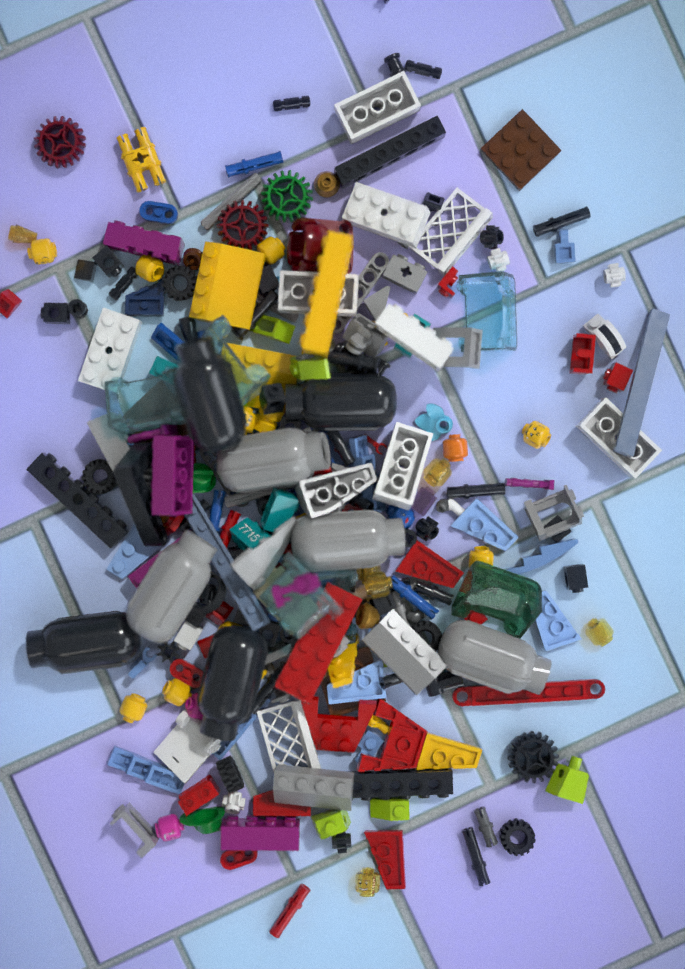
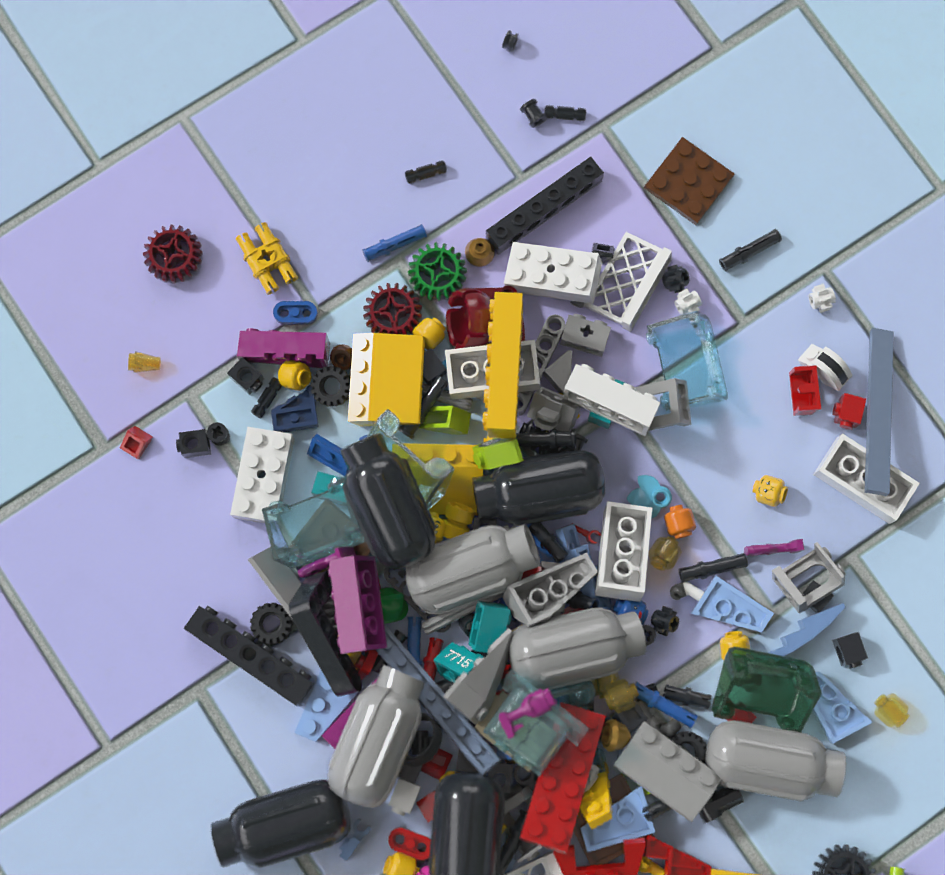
camera: 15 degrees left, 10 degrees down
yellow head [27,238,57,265] -> none
black slope [74,259,97,282] -> none
black gear [157,641,180,663] -> none
black cone [178,317,196,341] -> none
light grey axle [201,173,262,230] -> none
black brick [259,383,286,415] -> none
white brick [334,71,421,144] -> none
red wing [395,540,464,588] -> none
clear purple brick [411,486,437,517] -> none
red bracket [437,266,458,298] -> none
red plate [452,679,606,707] -> none
medium blue plate [554,229,576,264] -> none

